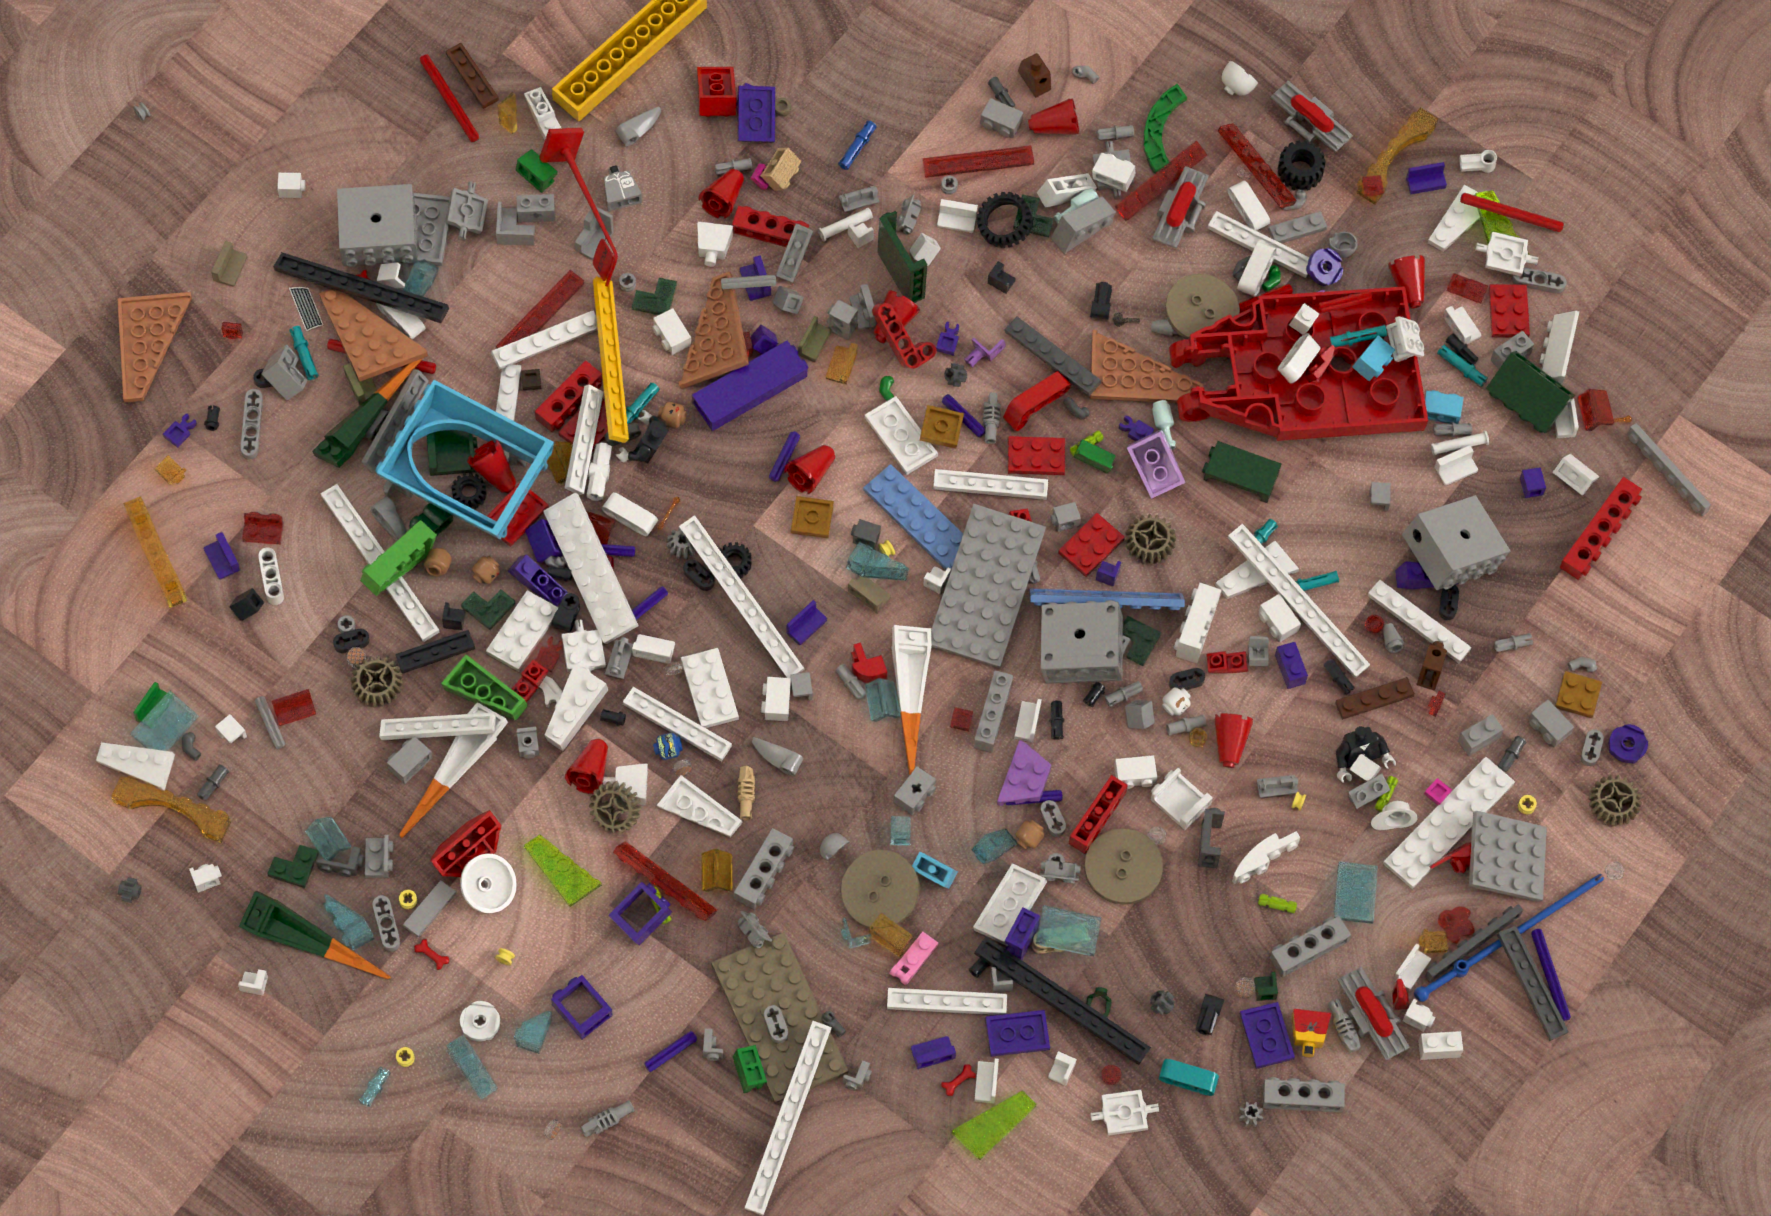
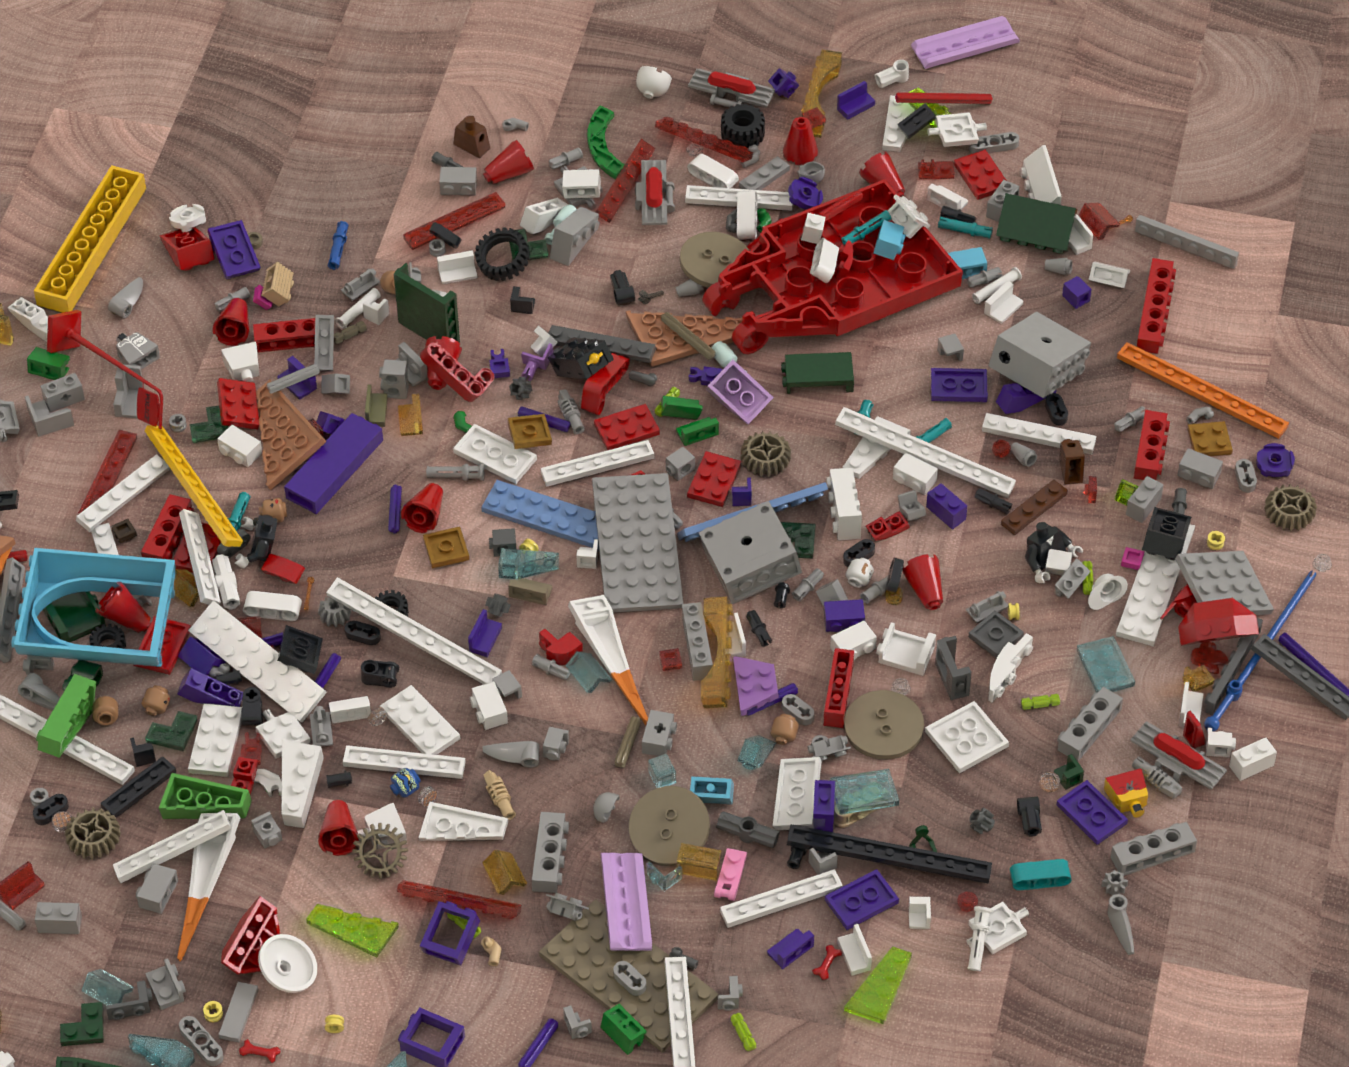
camera: 20 degrees left, 15 degrees down
none -> light grey brick [35,902,82,934]
none -> white plate [169,204,206,232]
none -> red plate [217,378,259,430]
none -> red slope [261,554,305,584]
none -> black plate [277,625,323,674]
none -> dark tan axle [334,321,367,344]
none -> black piece [361,660,400,688]
none -> medium nougat head [380,270,395,294]
none -> light grey pin [426,464,485,481]
none -> black beam [429,222,462,249]
none -> tan arm [481,937,501,967]
none -> dark grey gear [485,593,511,617]
none -> white panel [531,326,557,357]
none -> light grey brick [543,727,569,760]
none -> black piece [548,337,614,379]
none -> lavender plate [600,853,652,951]
none -> dark tan axle [615,716,641,768]
none -> dark tan axle [661,312,715,360]
none -> green panel [676,417,719,446]
none -> clear yellow arch [701,596,733,709]
none -> dark grey piece [716,811,780,848]
none -> lime axle [731,1013,756,1051]
none -> dark purple brick [768,68,799,98]
none -> red cone [783,117,818,166]
none -> dark purple brick [824,599,865,632]
none -> black beam [885,557,904,593]
none -> black plate [897,103,936,139]
none -> lavender plate [911,16,1020,69]
none -> white plate [925,701,1009,773]
none -> dark purple plate [931,368,988,402]
none -> white pin [967,906,992,971]
none -> dark grey plate [968,610,1024,658]
none -> light grey cone [1045,258,1072,276]
none -> light grey piece [1107,894,1134,955]
none -> clear neon green slope [1115,479,1139,506]
none -> orange plate [1117,342,1289,439]
none -> red brick [1133,410,1170,480]
none -> black slope [1142,507,1192,560]
none -> red wedge [1178,597,1259,646]

